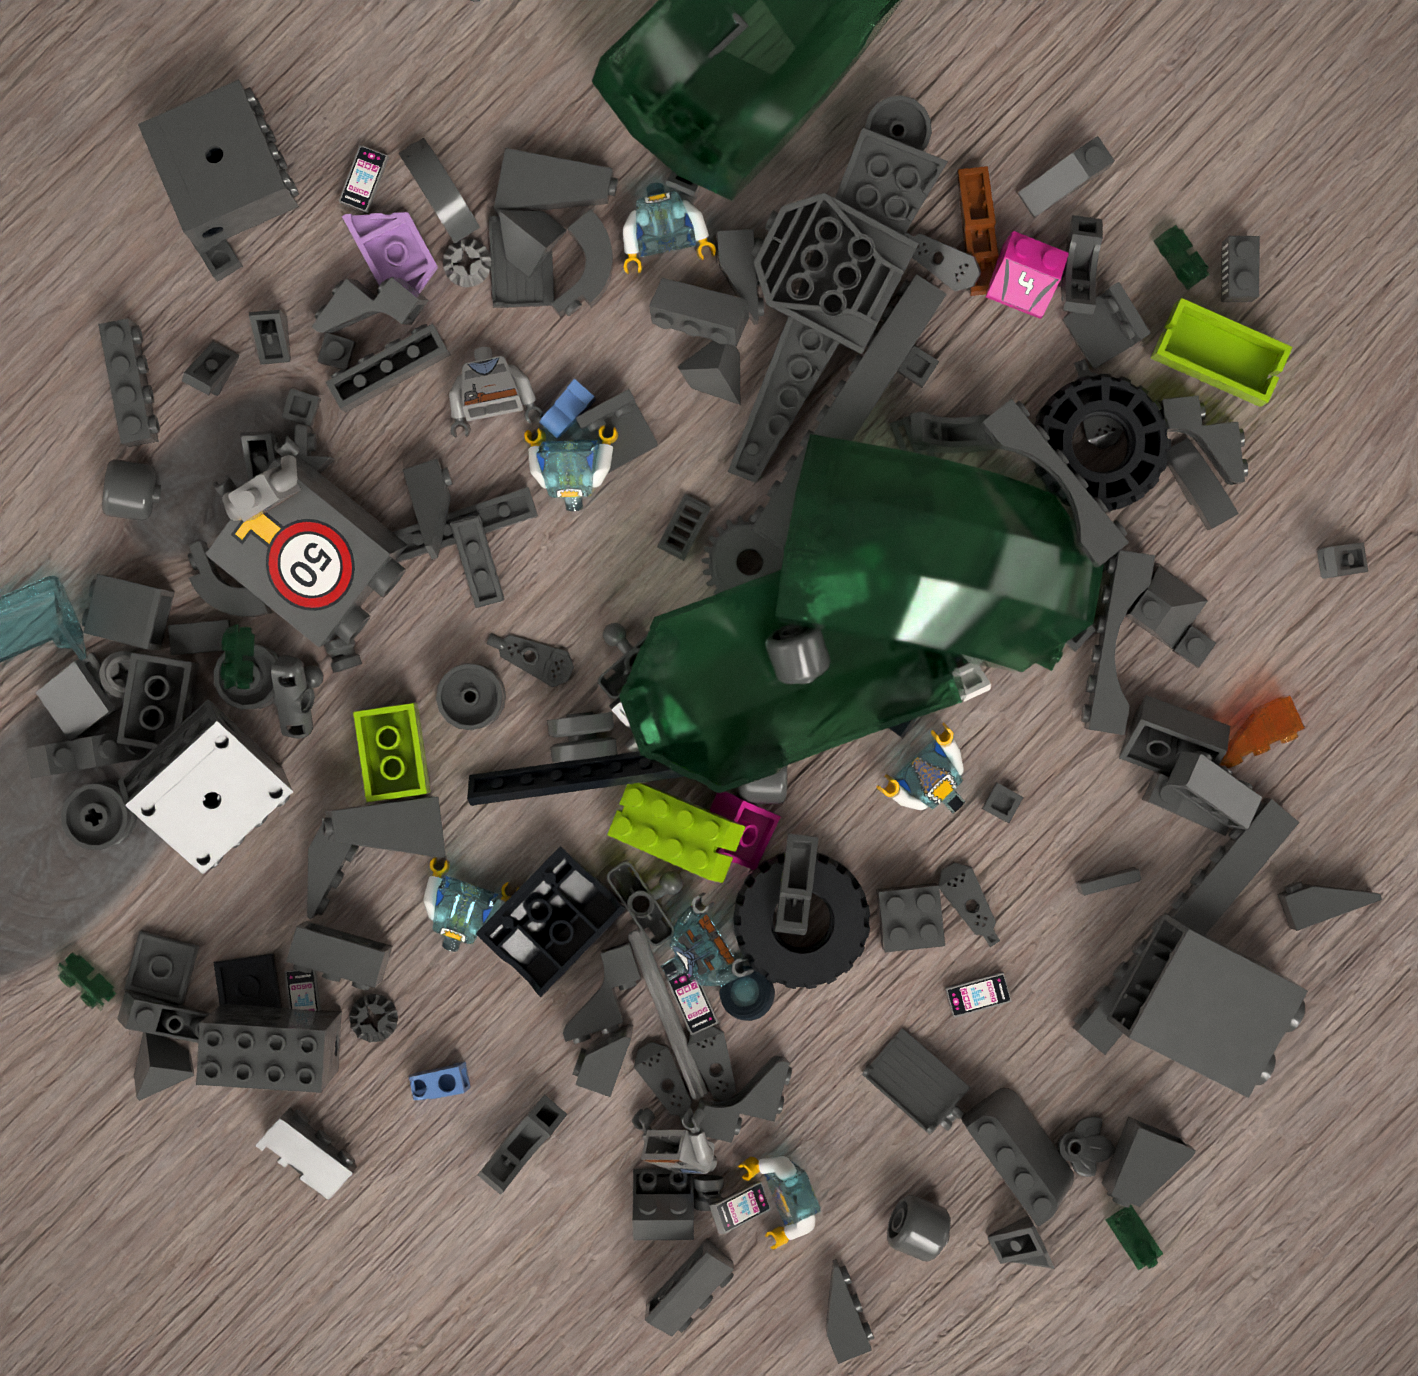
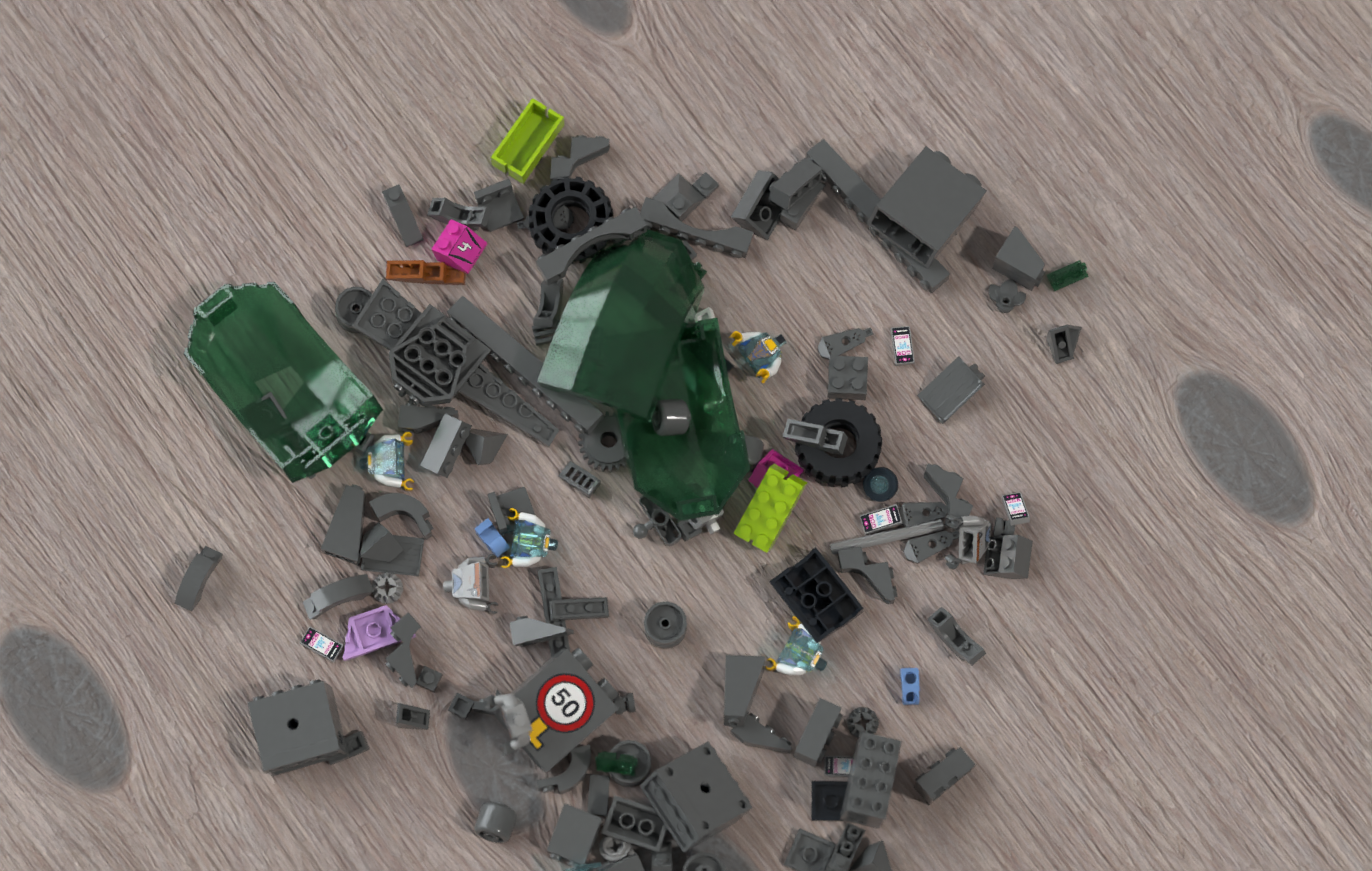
camera: 80 degrees left, 15 degrees down
dark grey brick [98,318,160,447] -> none
dark grey slope [182,341,239,396] -> none
dark grey slope [240,431,279,481] -> none
dark grey piece [271,654,324,739] -> none
dark grey brick [326,323,451,413] -> none
lime brick [353,703,431,802] -> none
black plate [467,742,707,806] -> none
dark grey piece [487,633,574,687] -> none
dark grey wheel [547,711,618,763] -> none
dark grey slope [572,1024,634,1097] -> none
dark grey piece [607,861,683,946] -> none
dark grey slope [645,1238,734,1336] -> none
torso [660,892,754,986] -> none
torso [738,1156,821,1249] -> none
dark grey slope [826,1259,874,1364] -> none
dark grey head [887,1195,951,1262] -> none
dark grey plate [897,345,939,388] -> none
dark grey piece [904,232,981,291] -> none
dark grey windscreen [961,1088,1074,1227] -> none
dark grey plate [981,782,1024,823] -> none
dark grey tile [1076,867,1141,896] -> none
clear green hinge [1154,225,1210,290] -> none
dark grey slope [1166,438,1239,530] -> none
clear orange slope [1219,695,1305,768] -> none
dark grey brick [1221,236,1260,302] -> none
dark grey slope [1277,881,1382,931] -> none
dark grey slope [1317,542,1368,579] -> none

